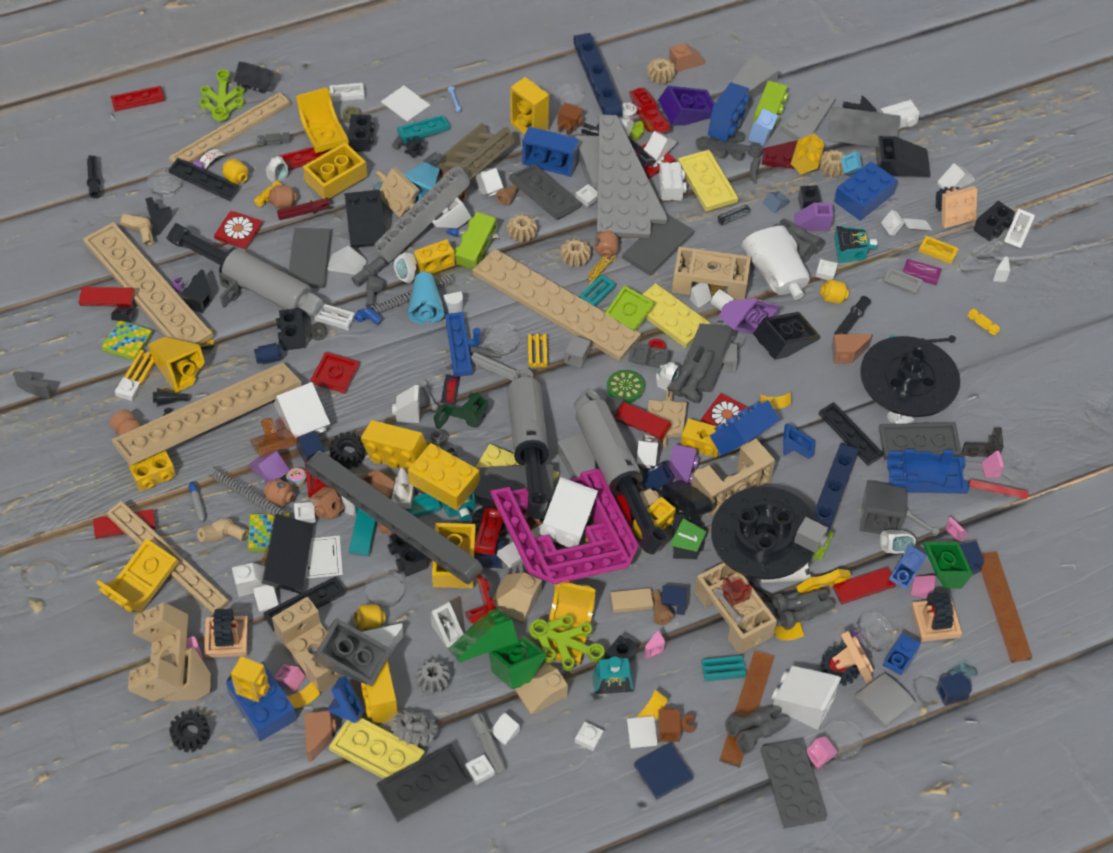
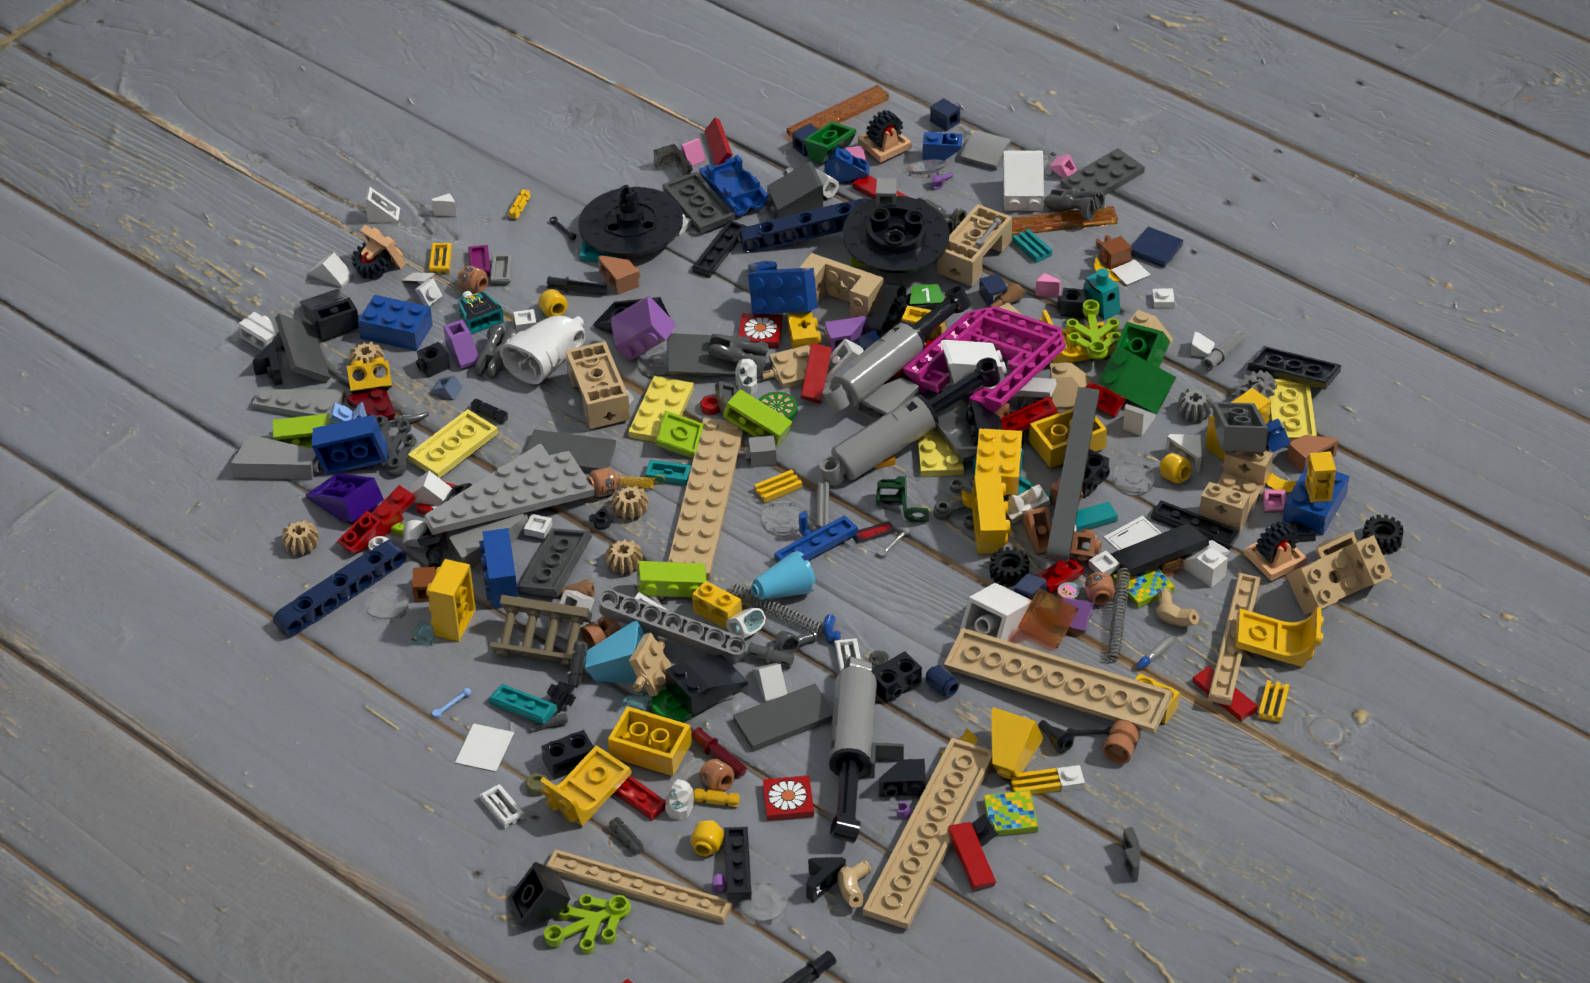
camera: 115 degrees left, 10 degrees down
white sticker [198,148,226,170] -> none
red tile [310,351,360,394] -> none
white slope [392,385,420,423] -> none
white brick [443,292,463,313] -> none
white plate [465,754,495,785] -> none
dark grey slope [605,396,624,417] -> none
white brick [659,162,686,201] -> none
nougat slope [669,43,705,73] -> none
white brick [711,289,734,311] -> none
clear red panel [722,577,752,606] -> none
yellow sticker [760,391,791,409] -> none
plate [820,631,874,686] -> none
medium azure plate [841,151,862,175] -> none
bright pink slope [945,517,968,542] -> none
clear light blue tile [947,663,978,678] -> none
black brick [973,200,1015,242] -> none
none -> nougat head [458,265,488,294]
none -> black plate [589,508,615,530]
none -> lime brick [722,389,793,448]
none -> yellow tile [1258,680,1290,723]

